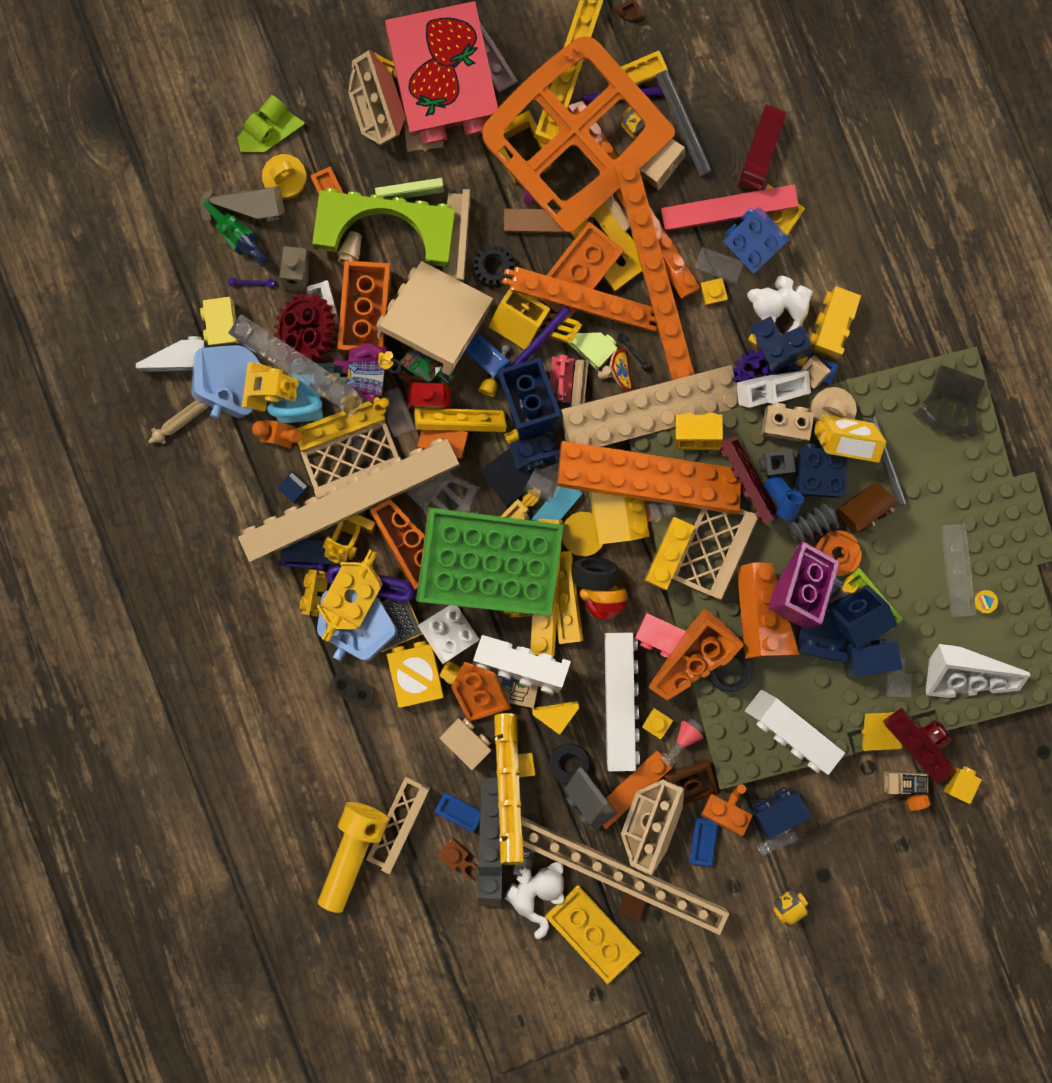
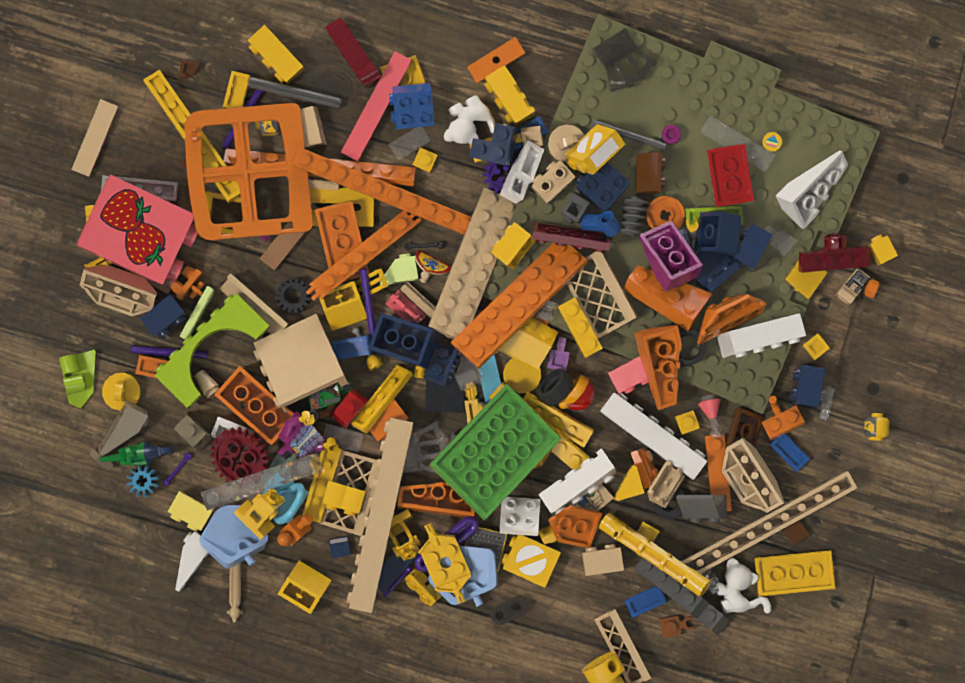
camera: 50 degrees left, 0 degrees up
none -> dark azure gear [126,465,159,497]
none -> dark purple bar [131,345,208,359]
none -> dark blue brick [140,295,188,339]
none -> orange hips [170,265,204,300]
none -> yellow brick [248,25,304,85]
none -> yellow slope [278,560,332,614]
none -> yellow brick [322,481,366,517]
none -> orange tile [467,37,525,84]
none -> medium lavender plate [547,337,570,371]
none -> orange plate [631,447,659,489]
none -> tan hinge [647,461,685,508]
none -> magenta tile [662,125,681,145]
none -> orange wedge [697,294,767,345]
none -> red plate [707,144,754,207]
none -> yellow plate [802,333,830,360]

